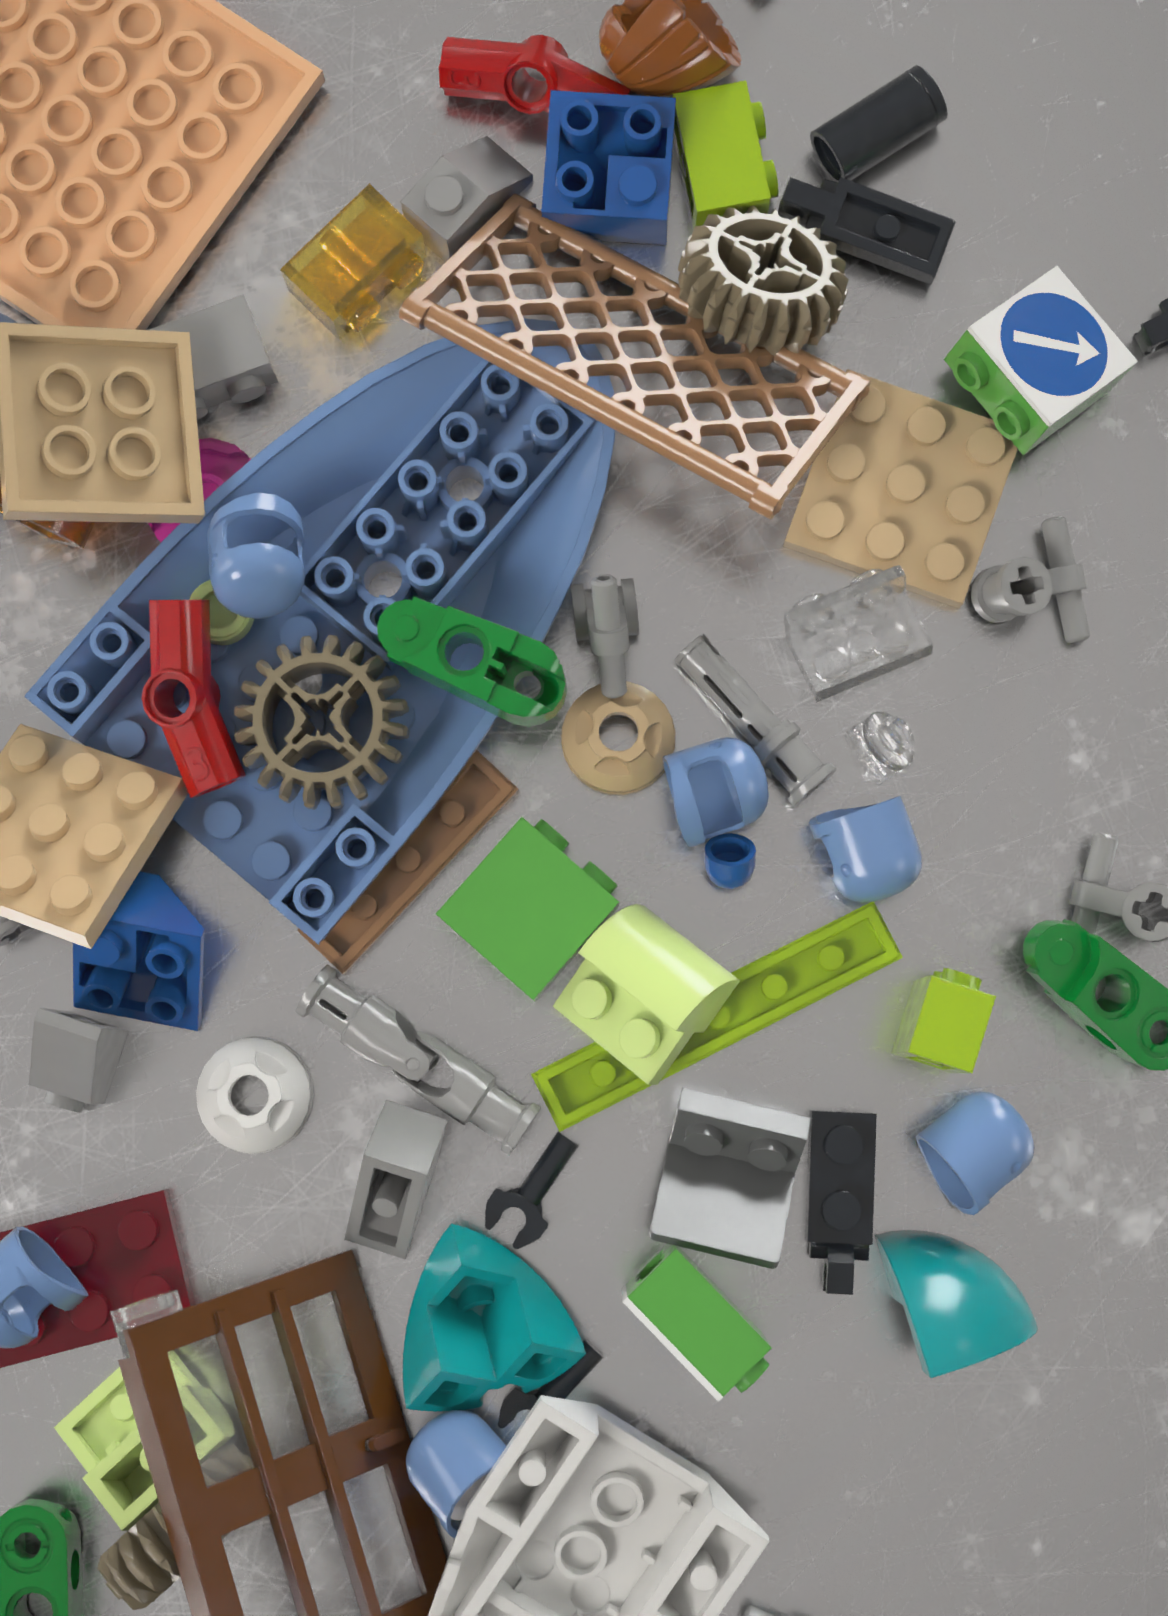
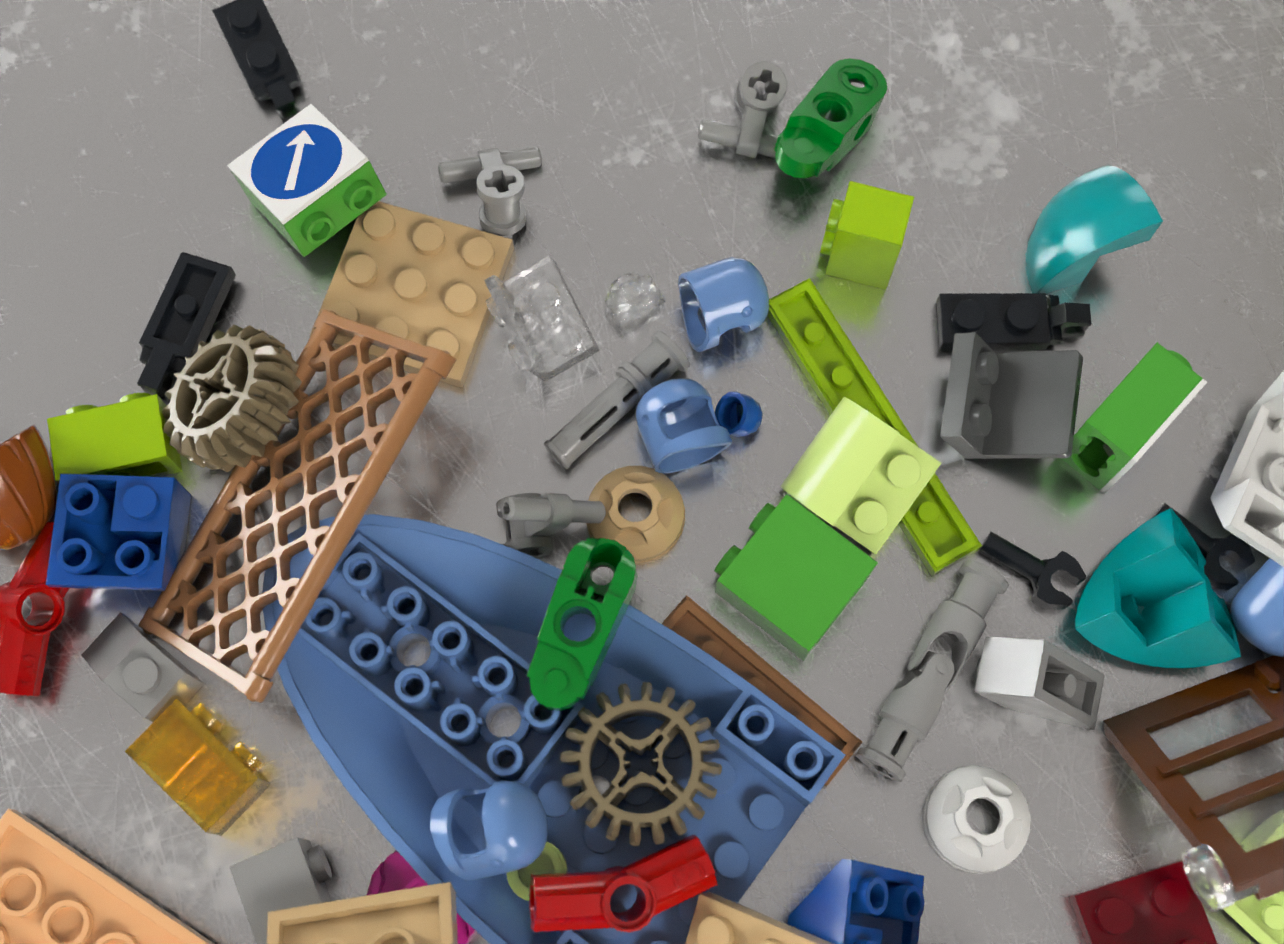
camera: 95 degrees left, 10 degrees down
black pin [810,65,948,182] -> none
medium blue helmet [916,1091,1035,1215] -> none

